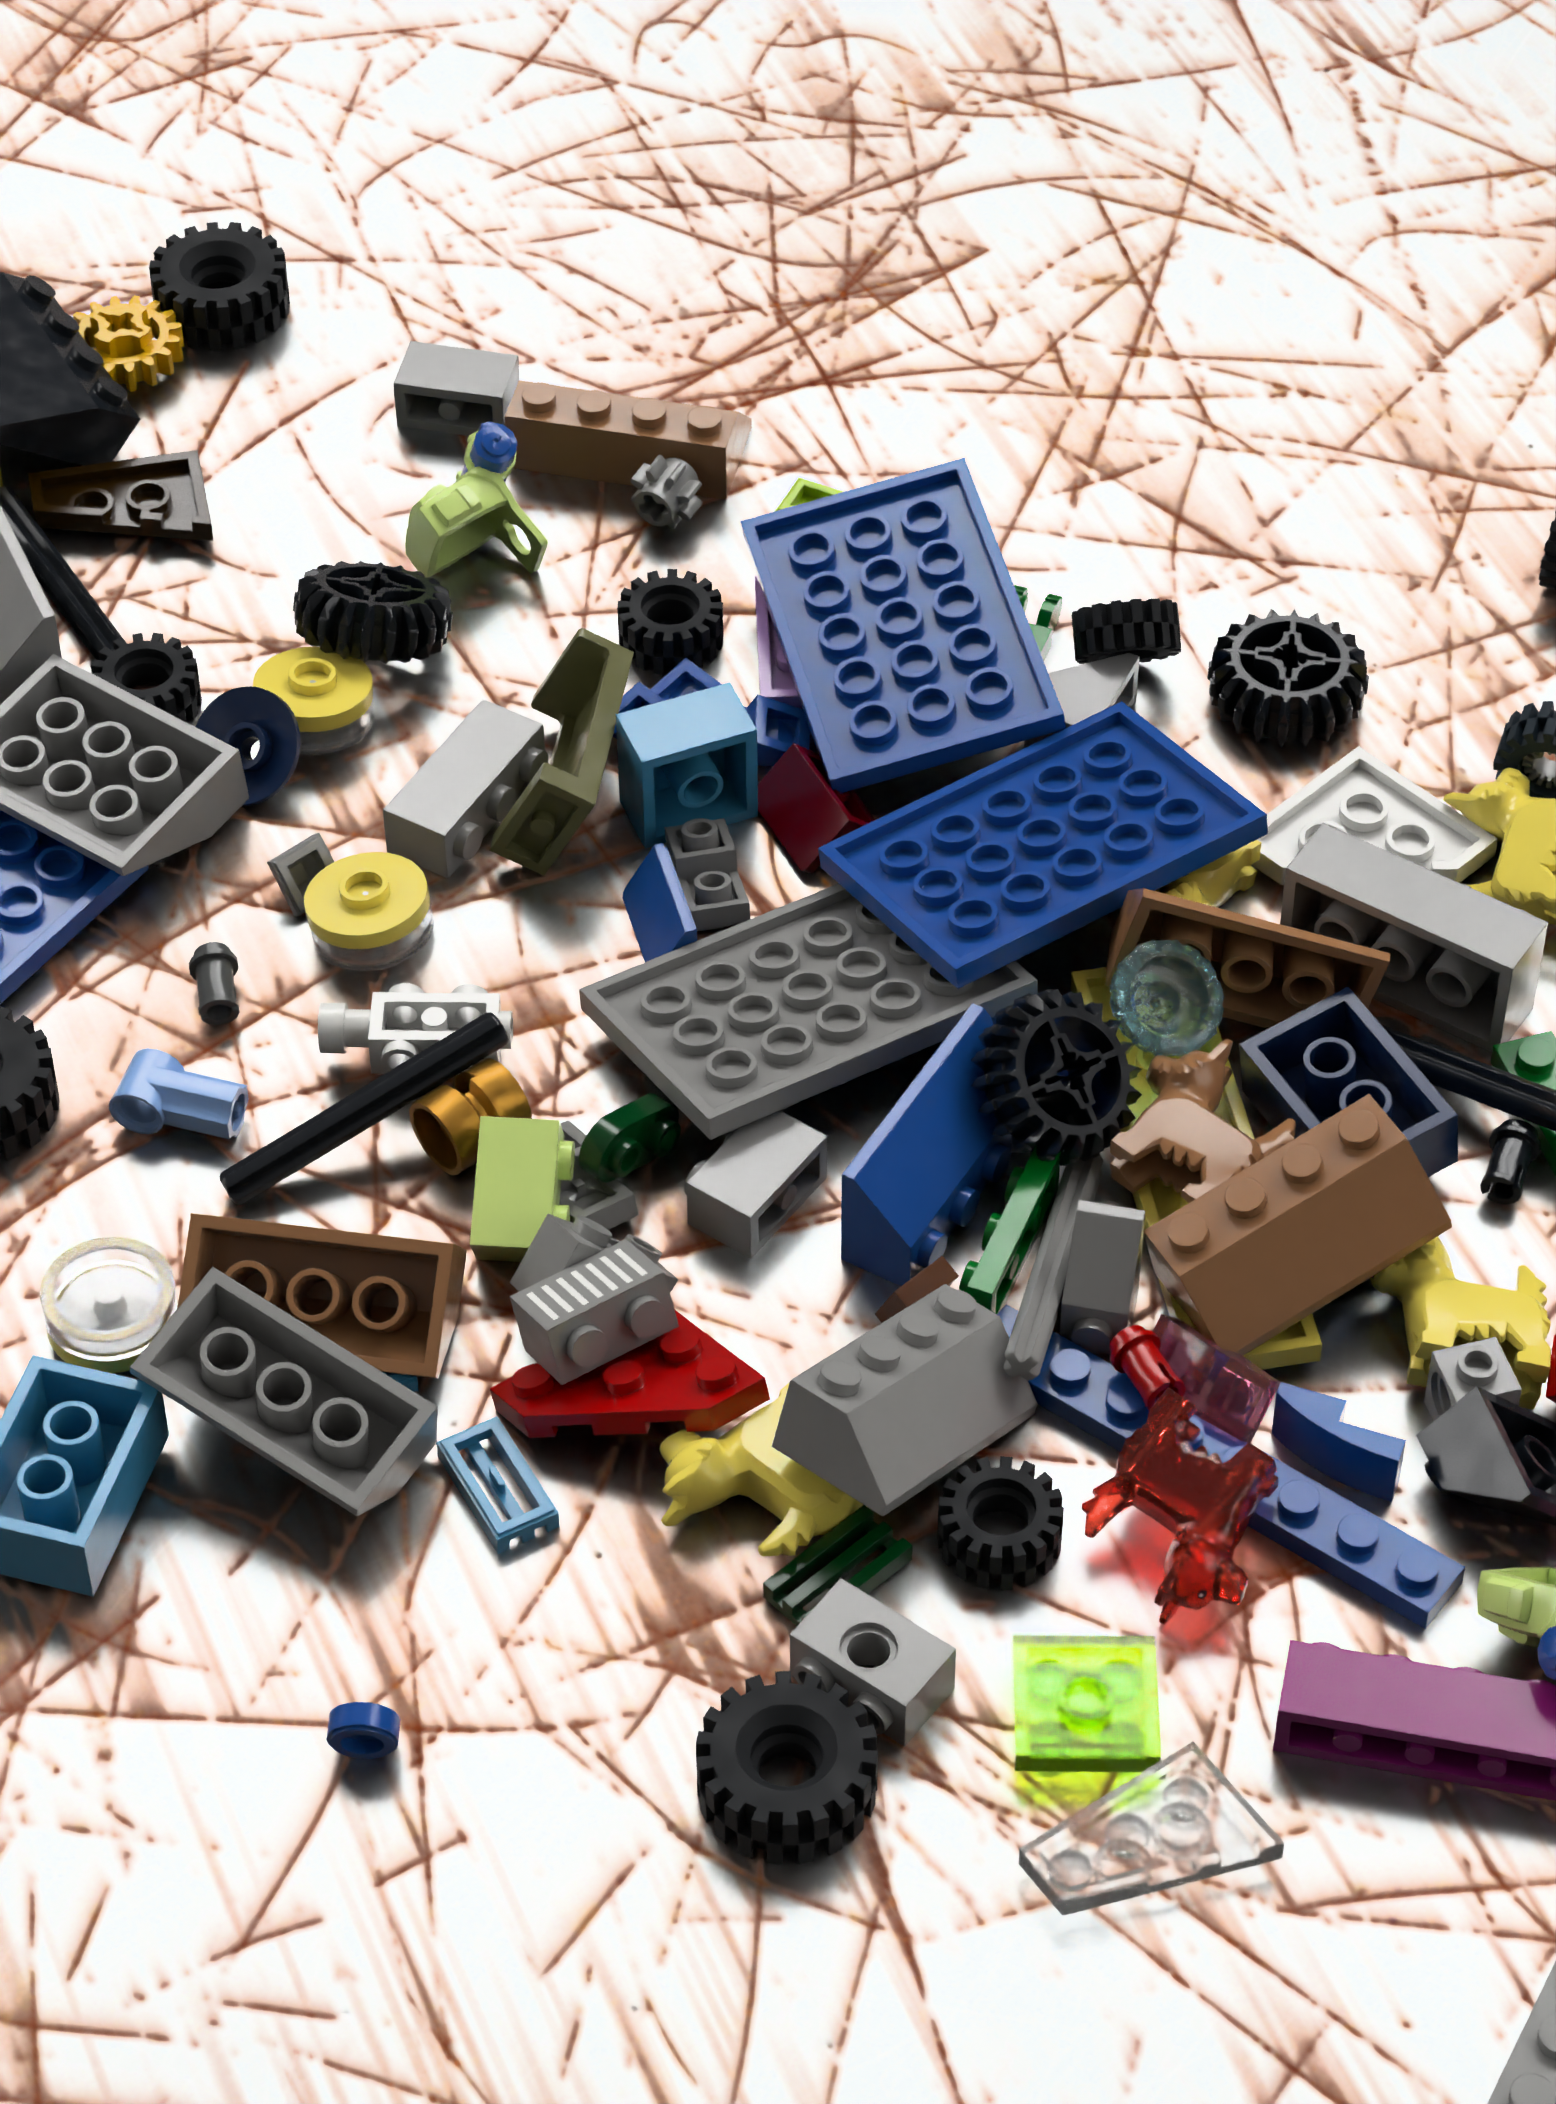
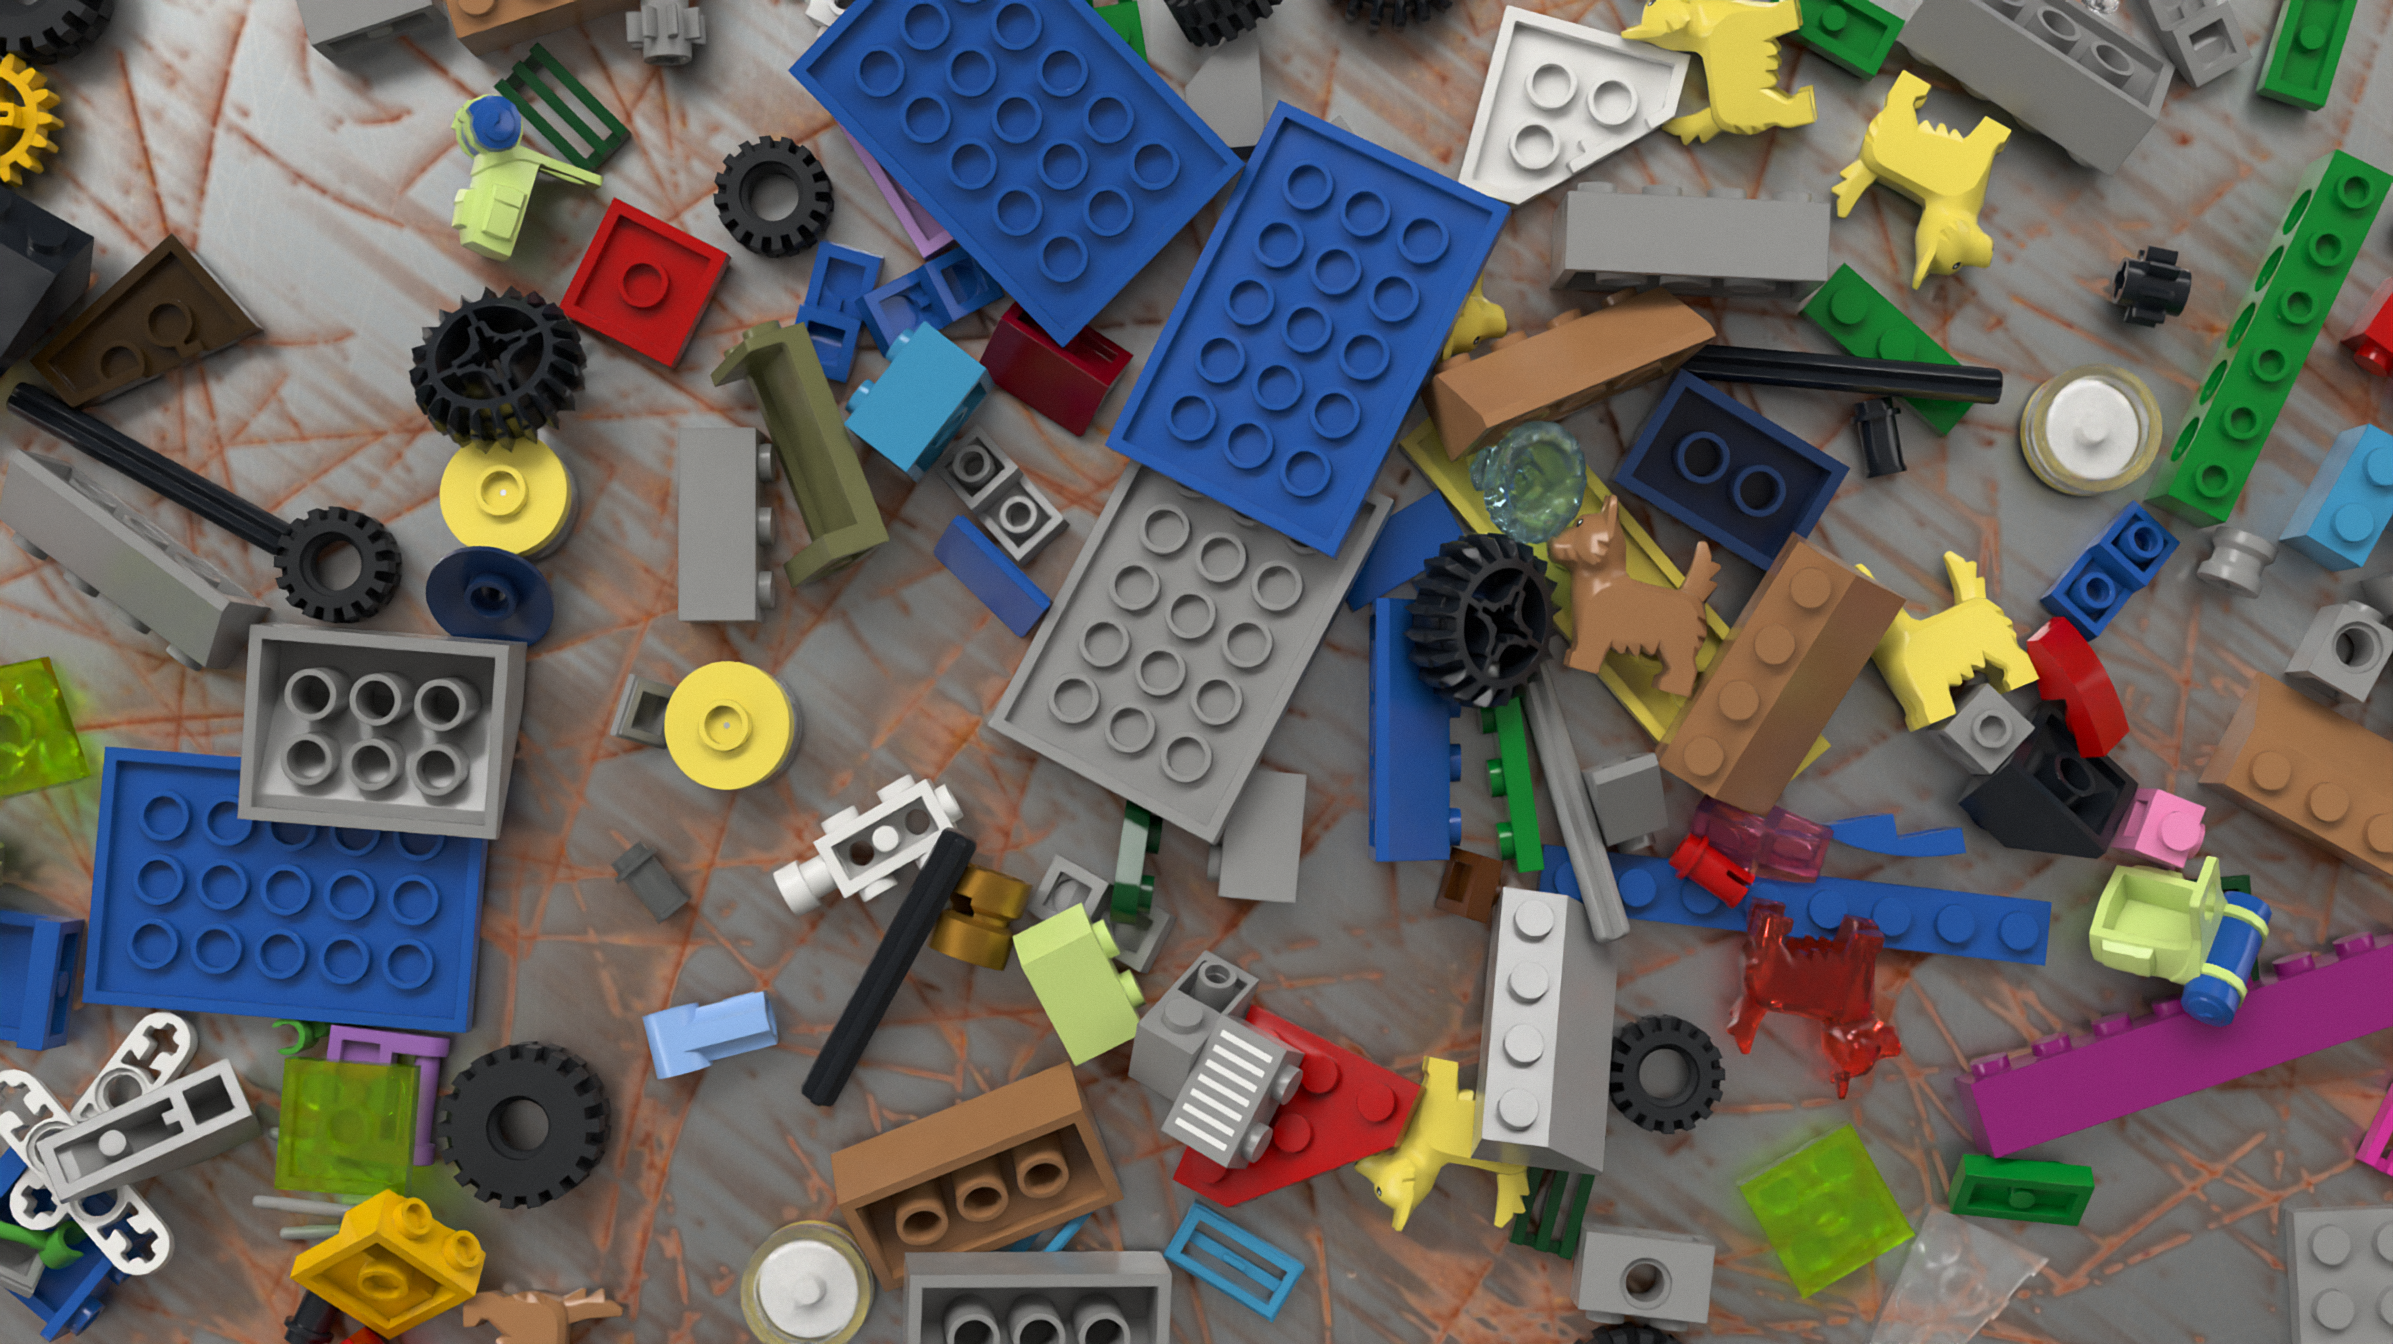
camera: 30 degrees left, 40 degrees up
none -> dark green tile [493,42,632,173]
none -> red plate [559,197,731,370]
none -> green plate [1947,1154,2095,1226]

